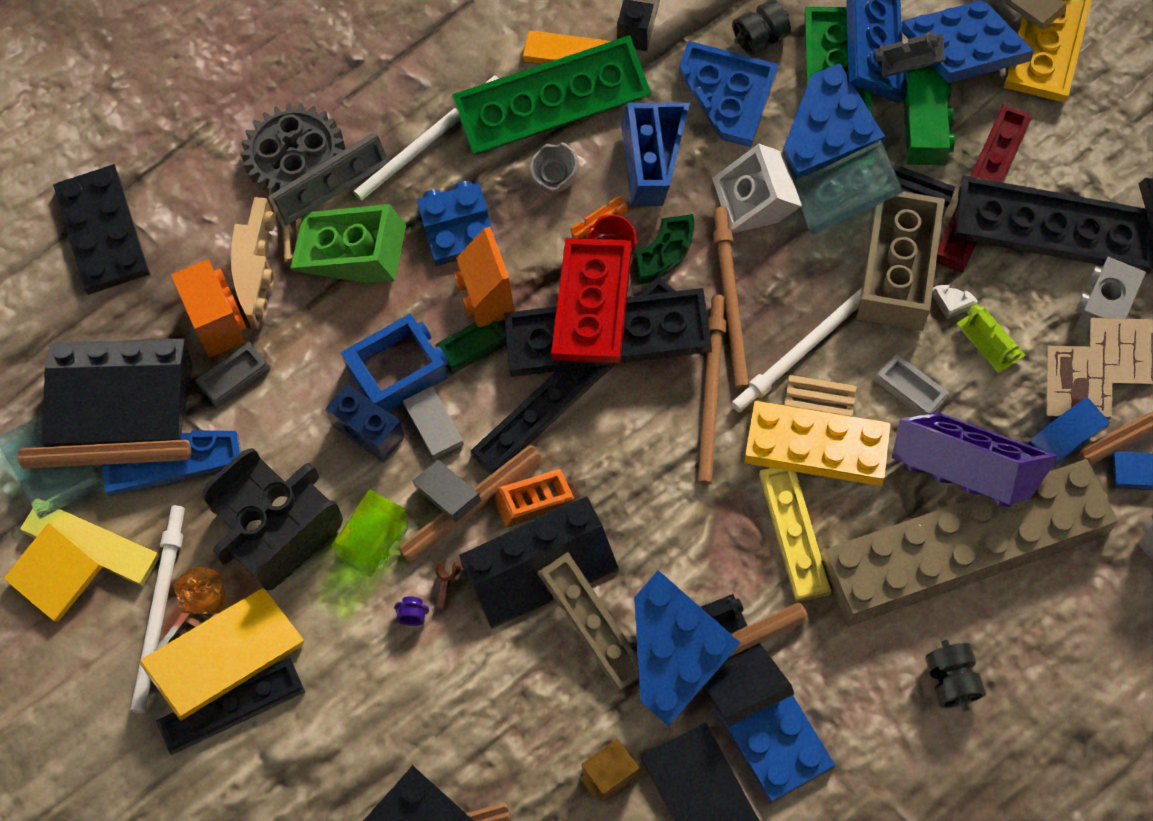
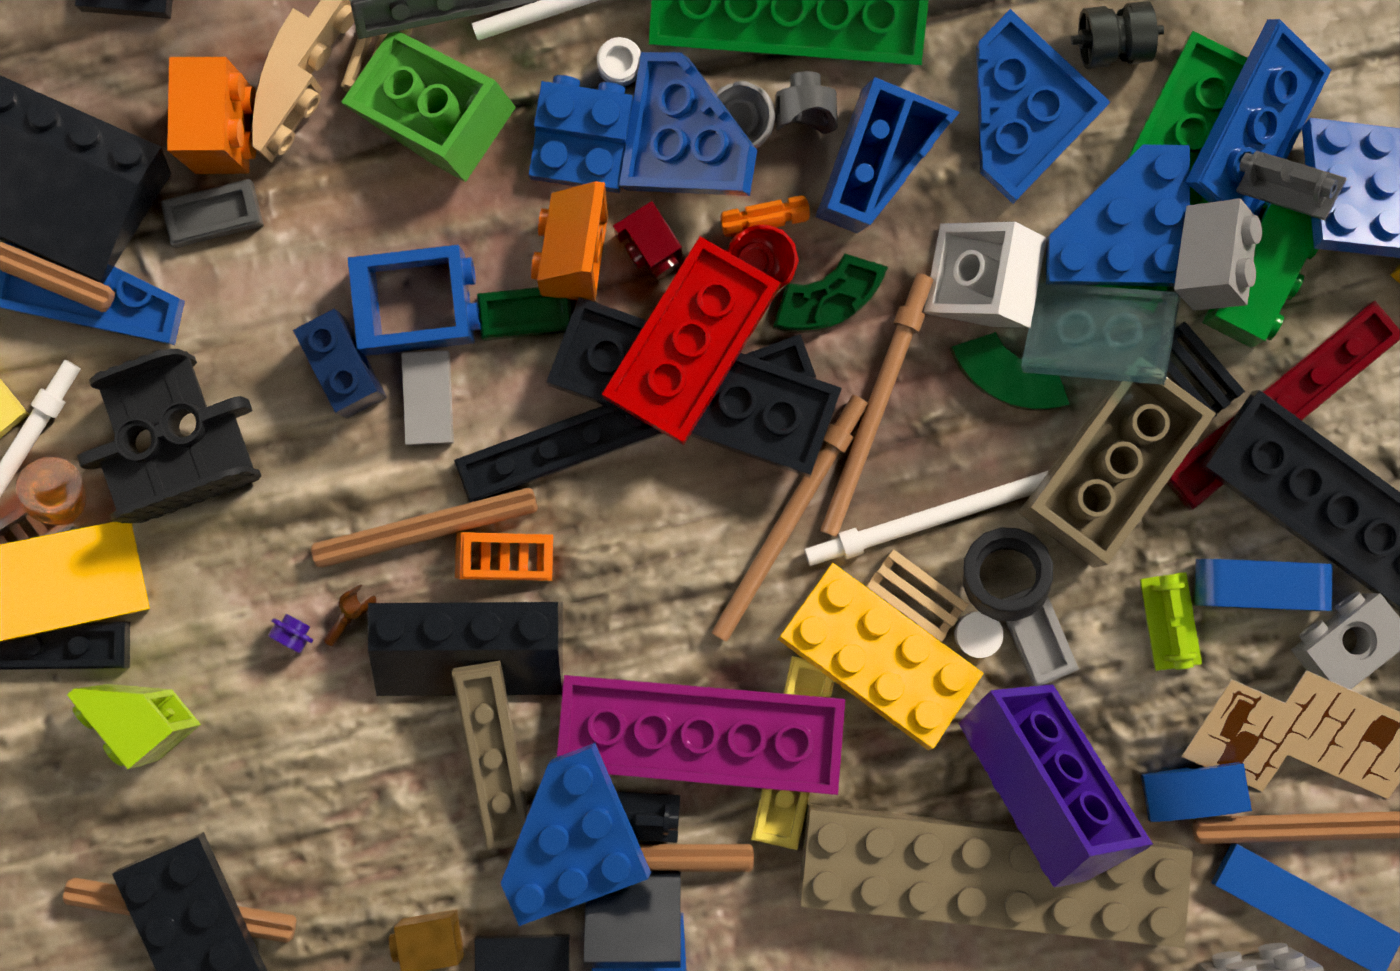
camera: 25 degrees right, 20 degrees up
clear neon green brick [331,489,409,578] -> none
dark grey tile [412,460,482,523] -> none
white tile [932,285,978,319] -> none
none -> lime slope [67,684,201,770]
none -> magenta plate [557,675,845,795]
none -> white tile [597,37,641,86]
none -> dark red brick [613,201,683,280]
none -> blue plate [619,52,757,196]
none -> dark grey piece [775,71,838,134]
none -> dark green tile [950,332,1069,411]
none -> white tile [954,611,1003,658]
none -> black tyre [963,527,1053,621]
none -> light grey brick [1174,198,1262,310]
none -> blue beam [1194,559,1333,611]

